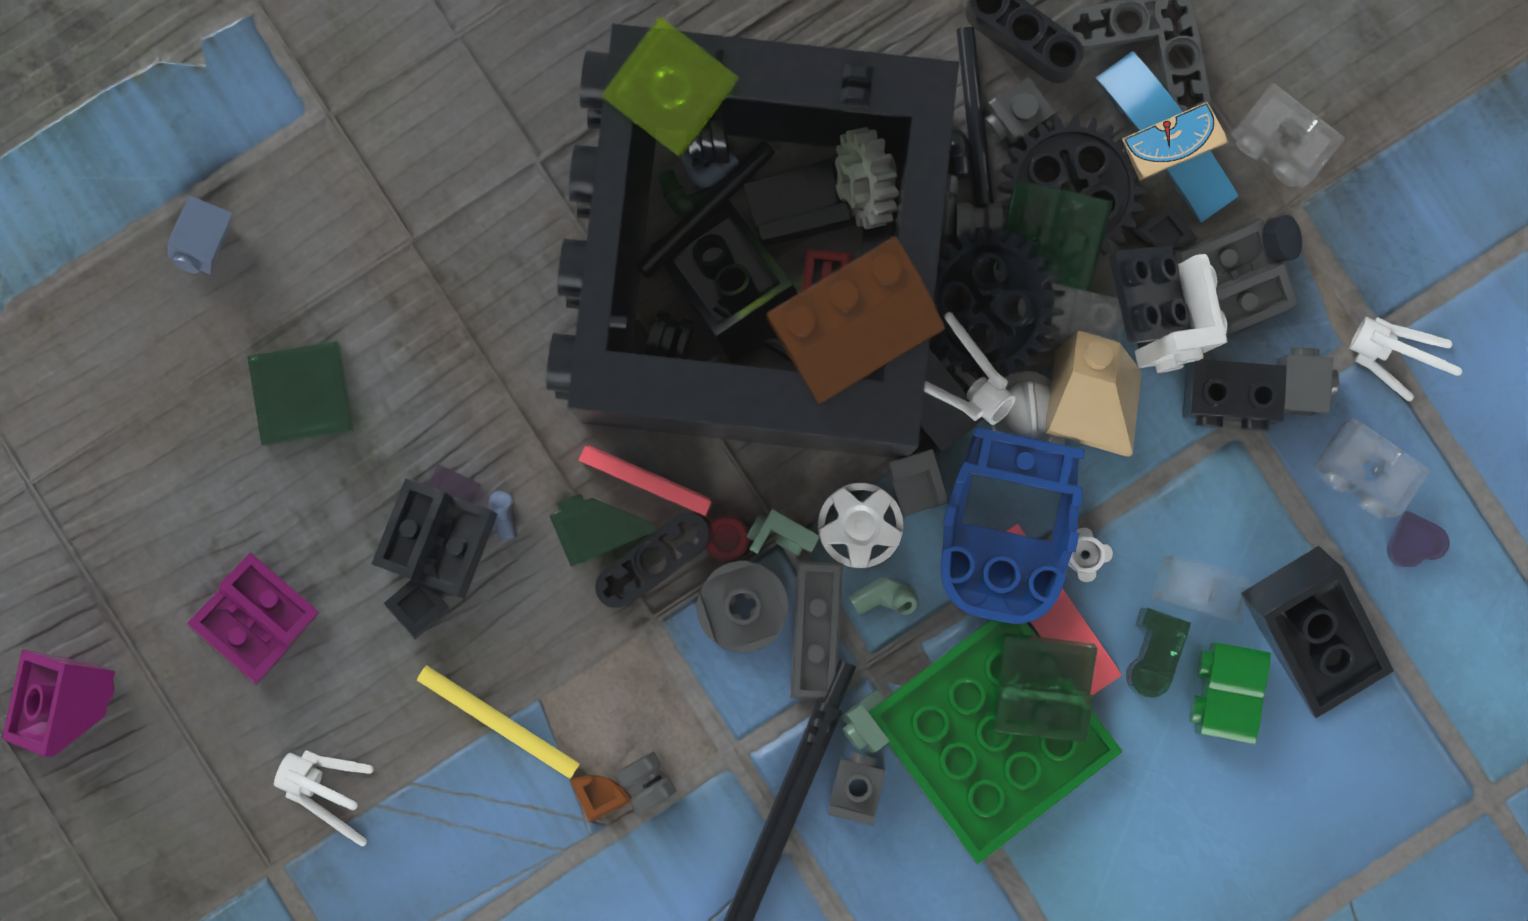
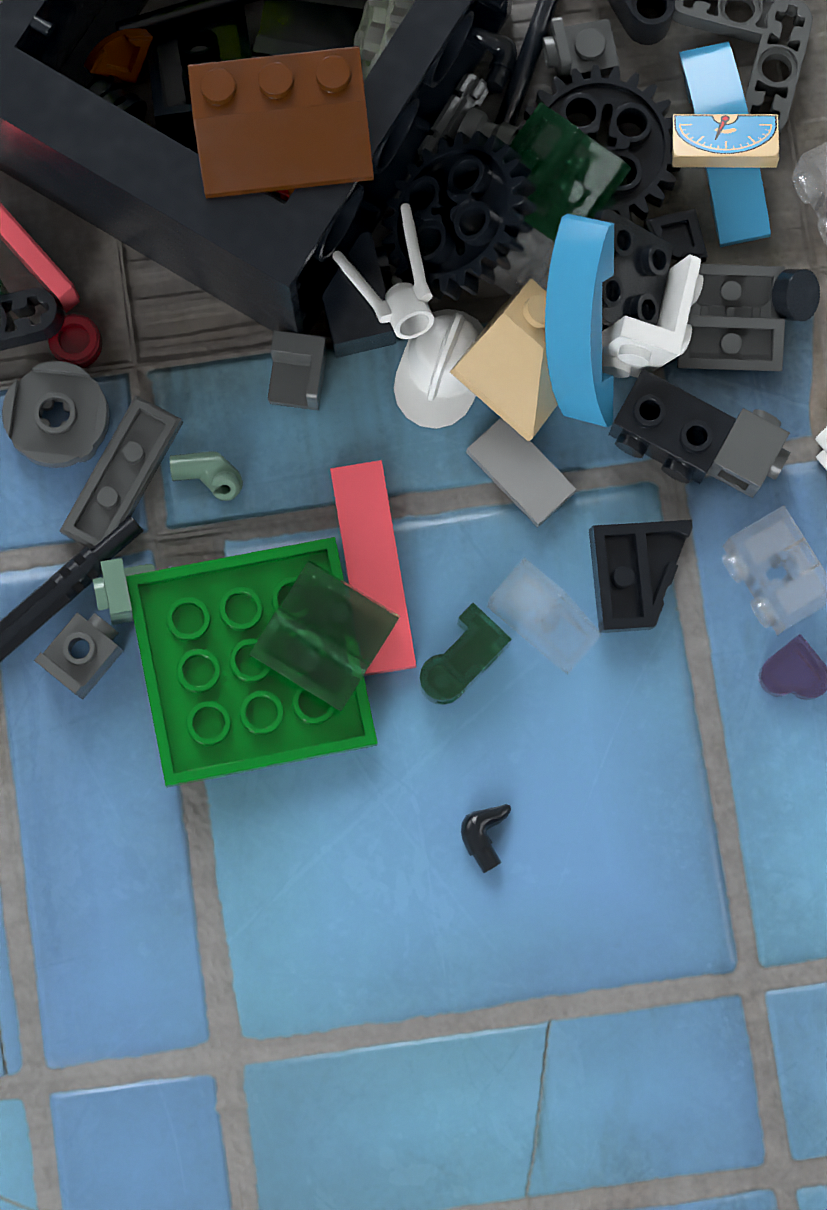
camera: 25 degrees right, 5 degrees down
sand green bracket [747,509,820,556] -> none
white wheel [818,483,903,568] -> none
blue slope [941,427,1085,624] -> none
white plate [1068,528,1113,582] -> none
green brick [1189,642,1271,744] -> none
black slope [1240,546,1394,718] -> none
none -> dark orange tile [84,28,153,84]
none -> black animal [461,804,511,873]
none -> light grey tile [466,418,577,528]
none -> dark azure slope [545,214,614,427]
none -> black wing [589,520,693,633]

